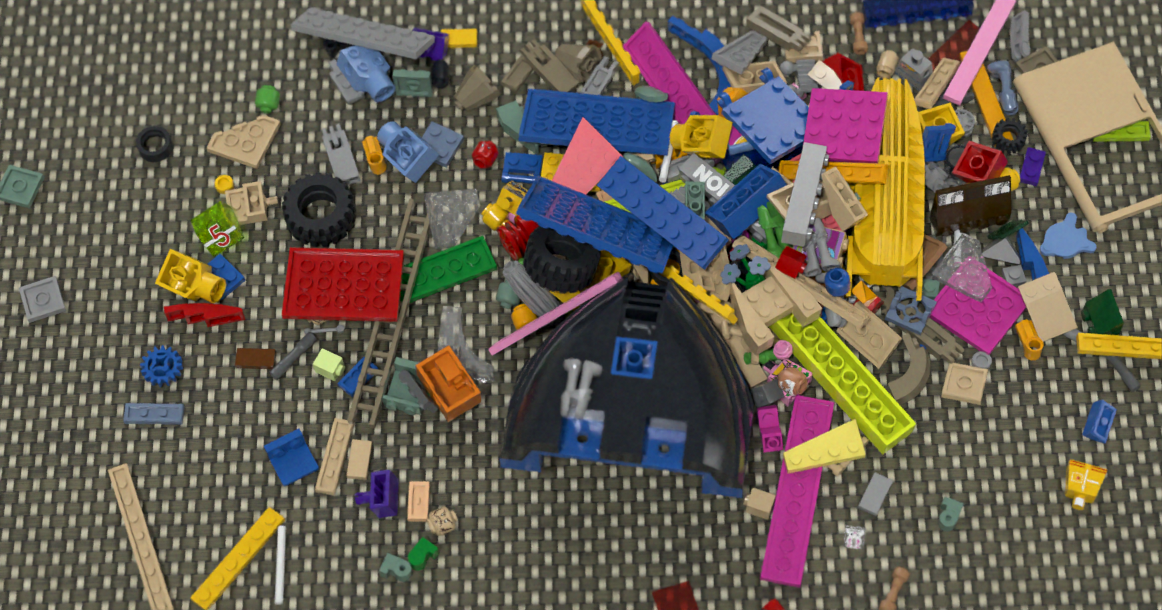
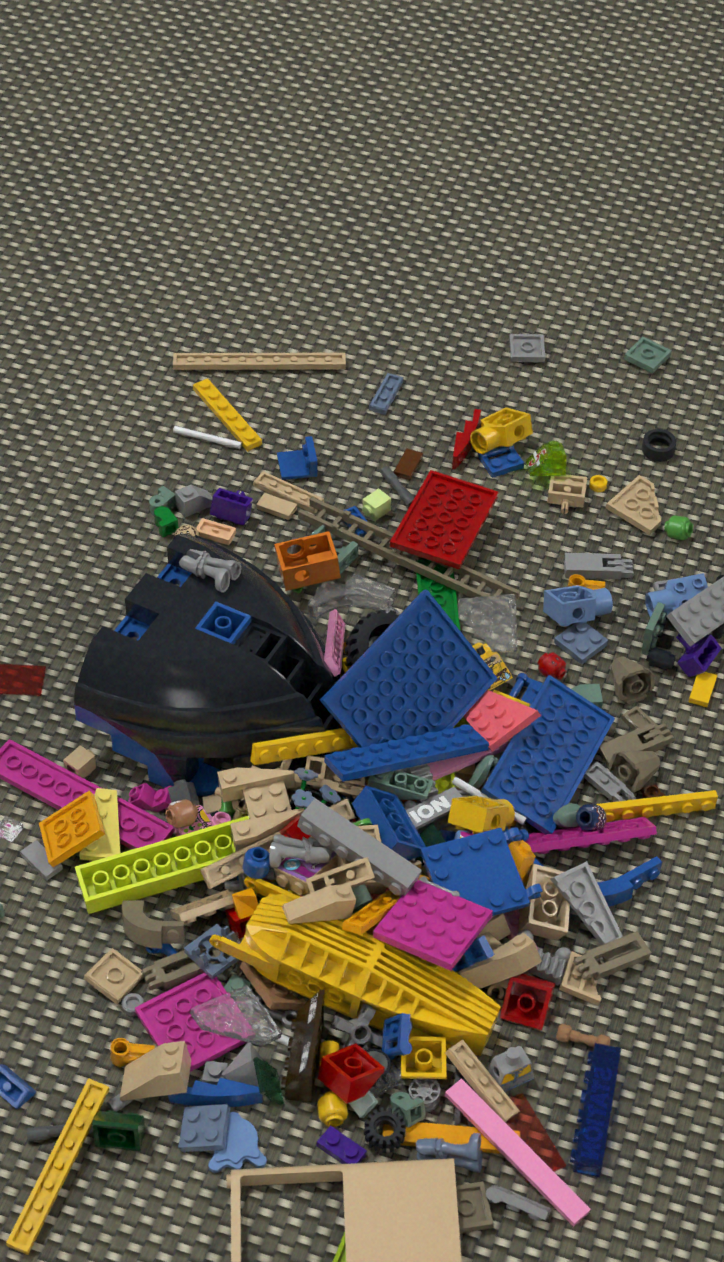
camera: 105 degrees right, 15 degrees down
blue gear [140,345,183,387] -> none
black tyre [282,173,356,247] -> none
tan brick [876,50,899,79] -> none
none -> light orange plate [39,790,105,868]
none -> light grey slope [175,485,212,518]
none -> sand blue plate [178,1104,230,1152]
none -> tan slope [282,884,356,924]
none -> sand green leg [390,1092,426,1127]
none -> light grey hinge [419,876,460,897]
none -> dark blue head [576,804,607,831]

